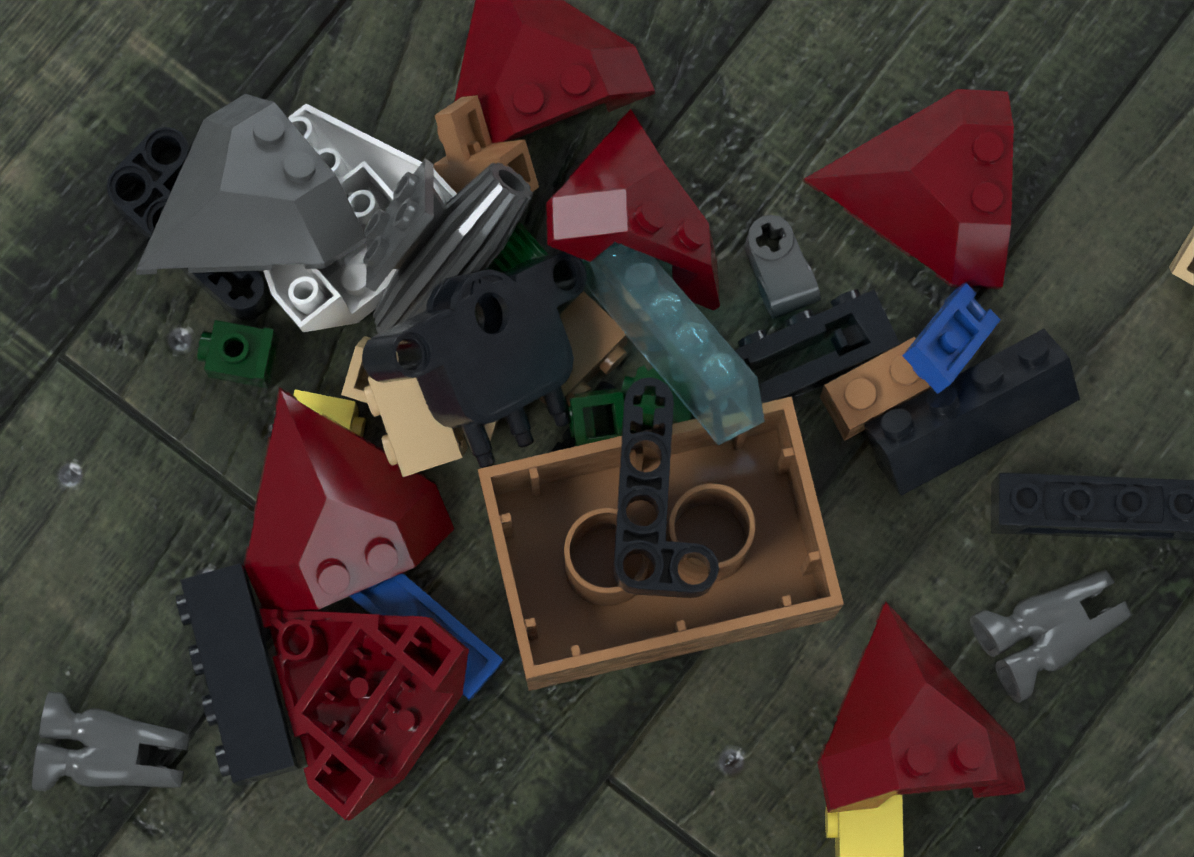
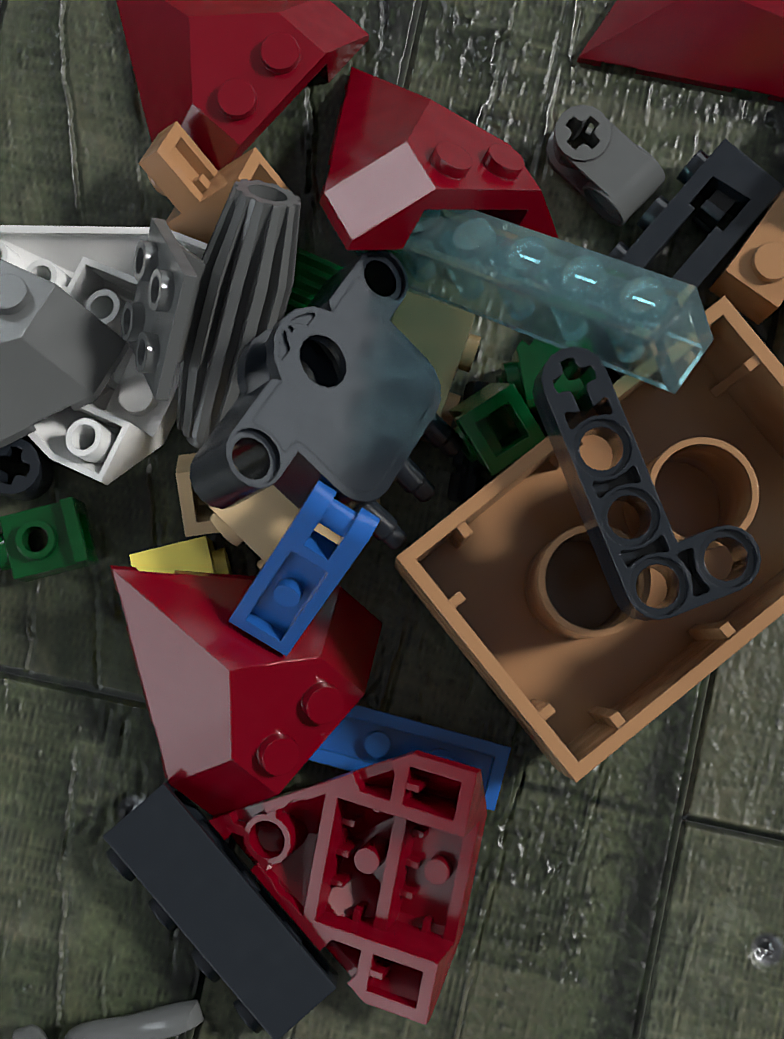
camera: 30 degrees left, 5 degrees up
none -> blue plate [229,480,380,657]

